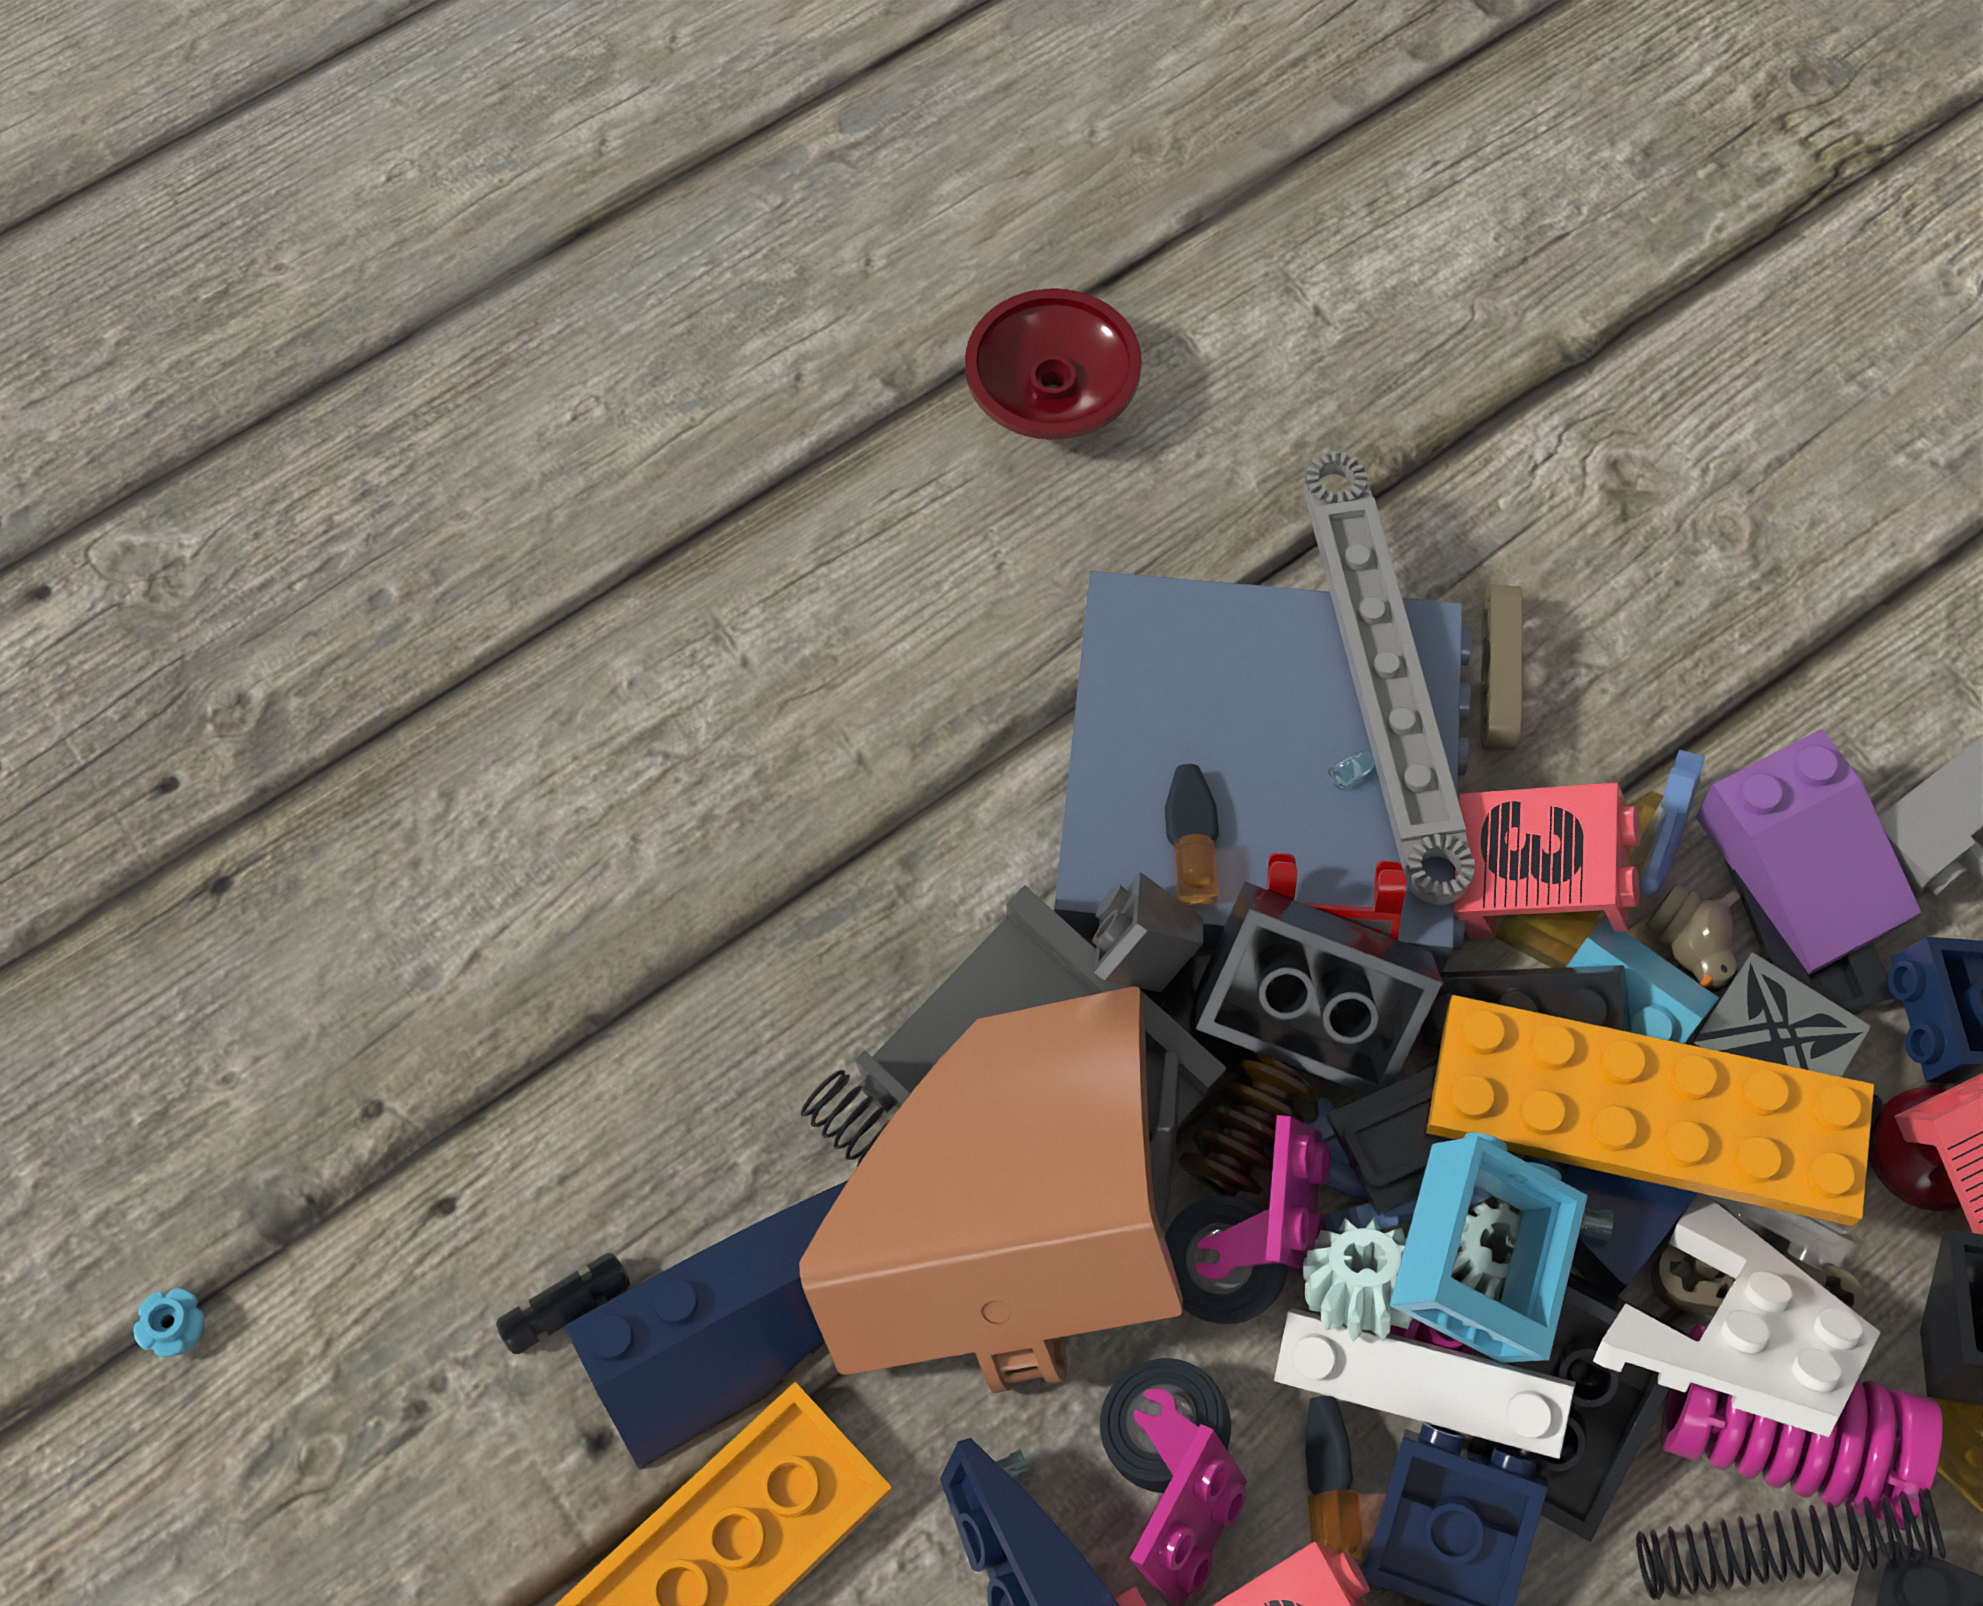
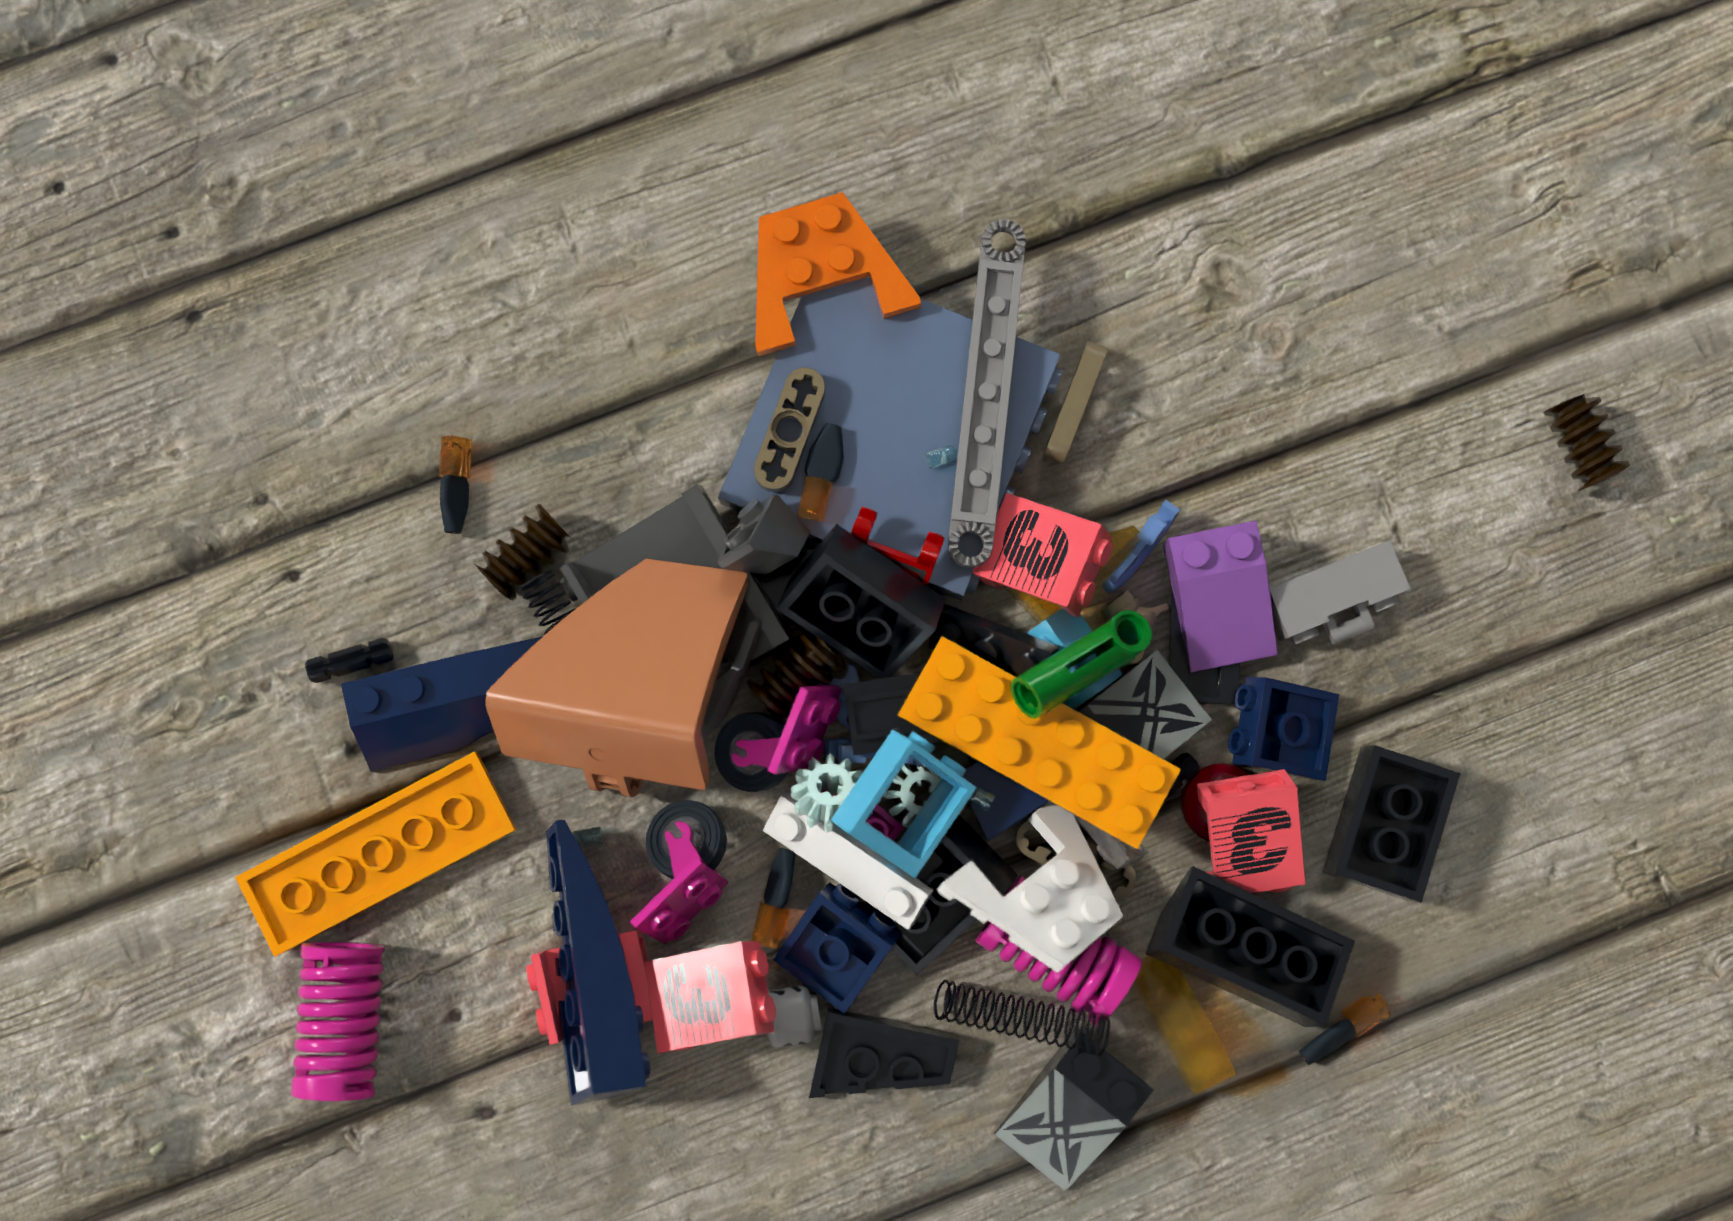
camera: 10 degrees right, 20 degrees up
medium azure plate [134,1288,204,1358] -> none
dark red dish [965,288,1142,440] -> none
none -> piece [439,435,472,534]
none -> dark brown piece [475,504,571,601]
none -> dark tan beam [754,367,825,493]
none -> orange wing [755,192,922,356]
none -> green piece [1011,610,1152,719]

